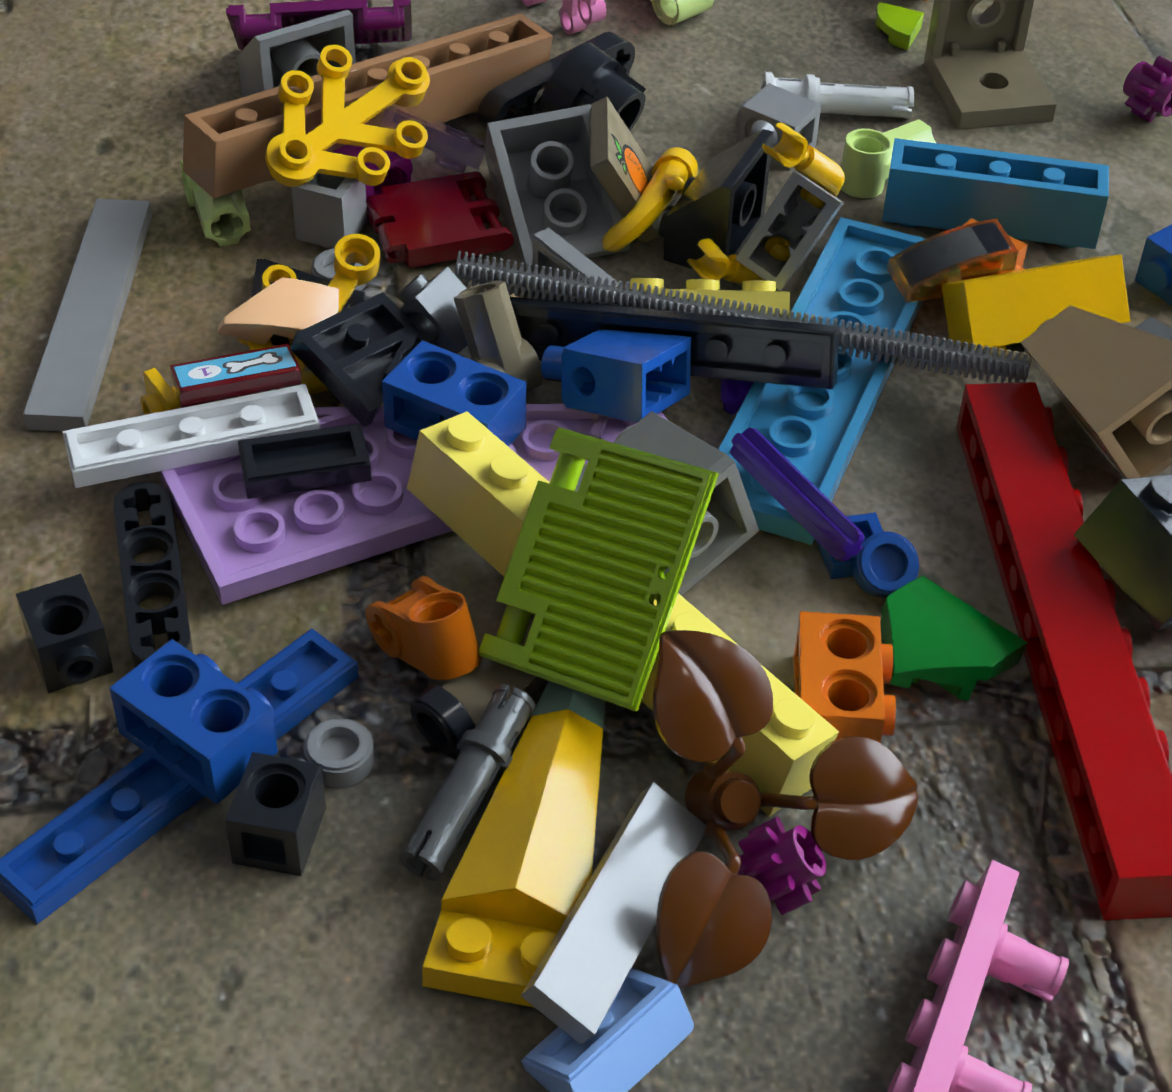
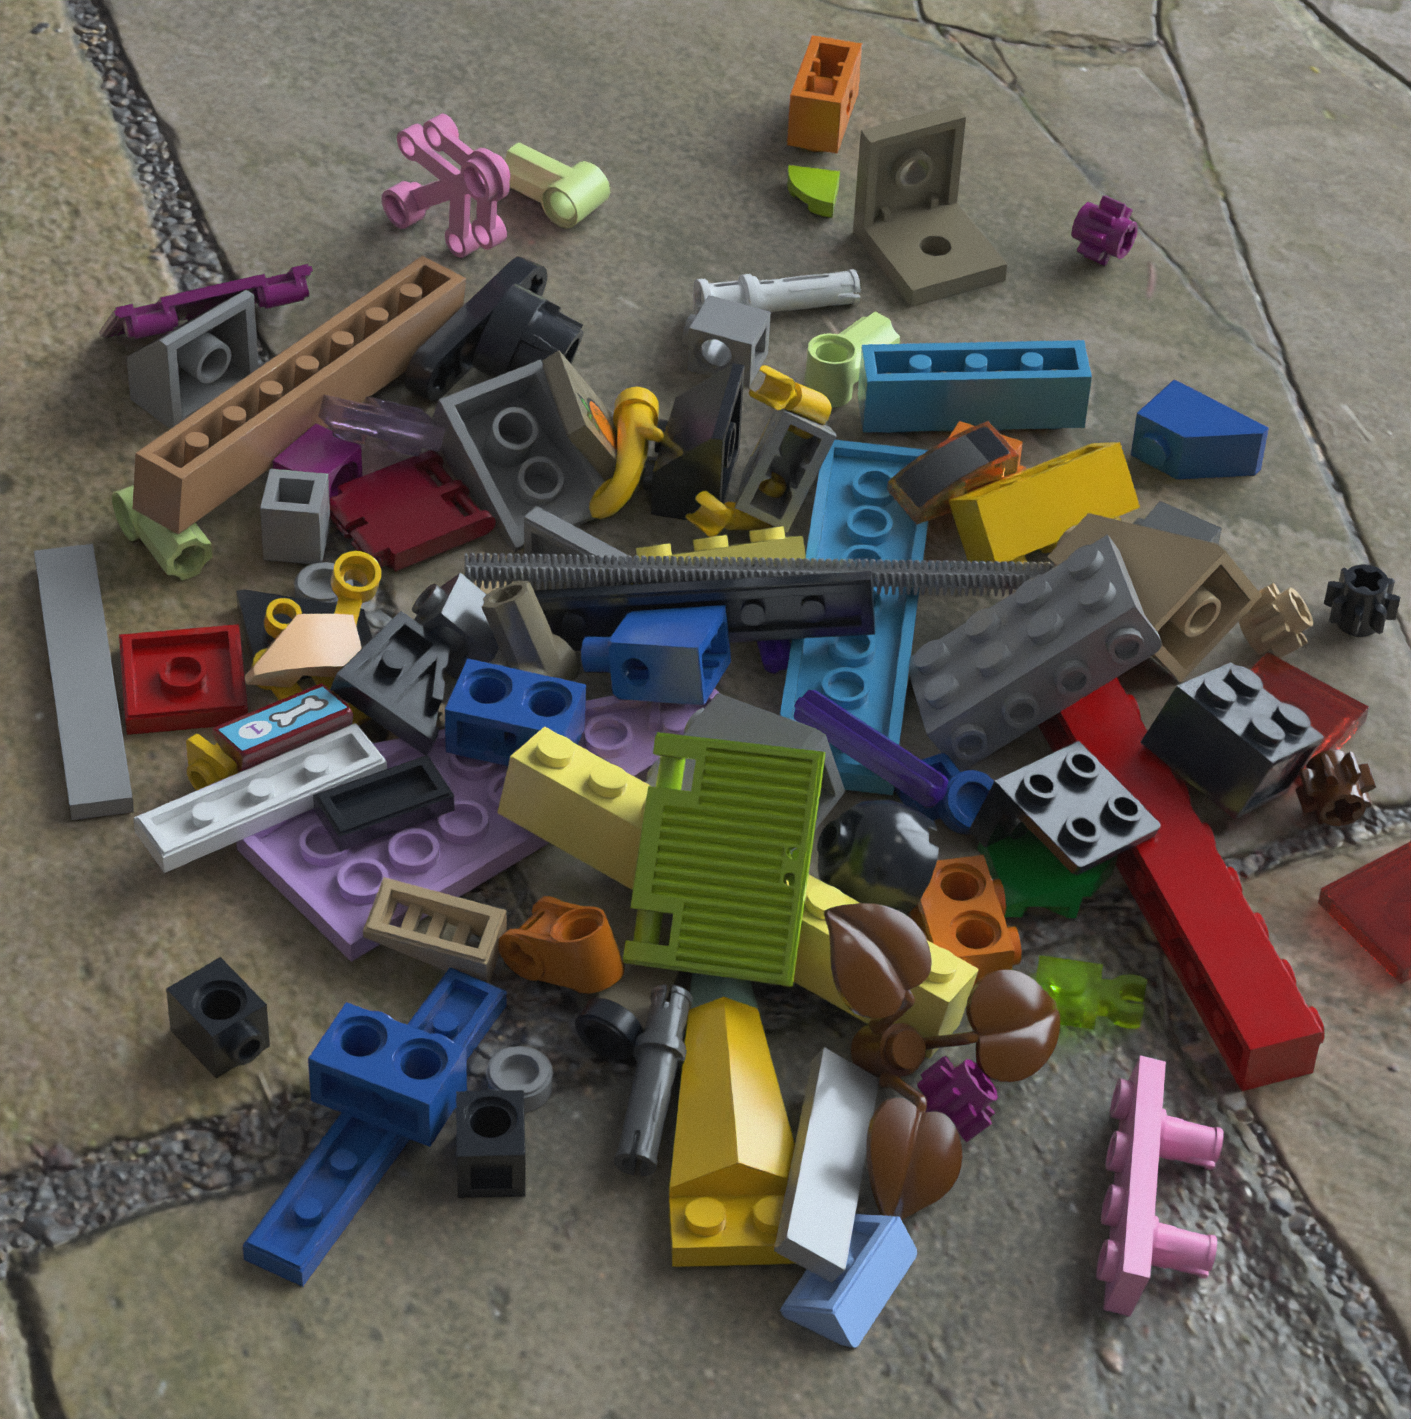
camera: 15 degrees left, 0 degrees up
black beam [113,482,194,667] -> none
yellow plant [265,45,430,187] -> none
none -> red tile [119,624,248,735]
none -> tan slope [363,877,507,983]
none -> black cylinder [817,800,939,913]
none -> light grey bracket [909,534,1162,770]
none -> black bracket [969,741,1161,875]
none -> clear neon green plate [1036,955,1147,1030]

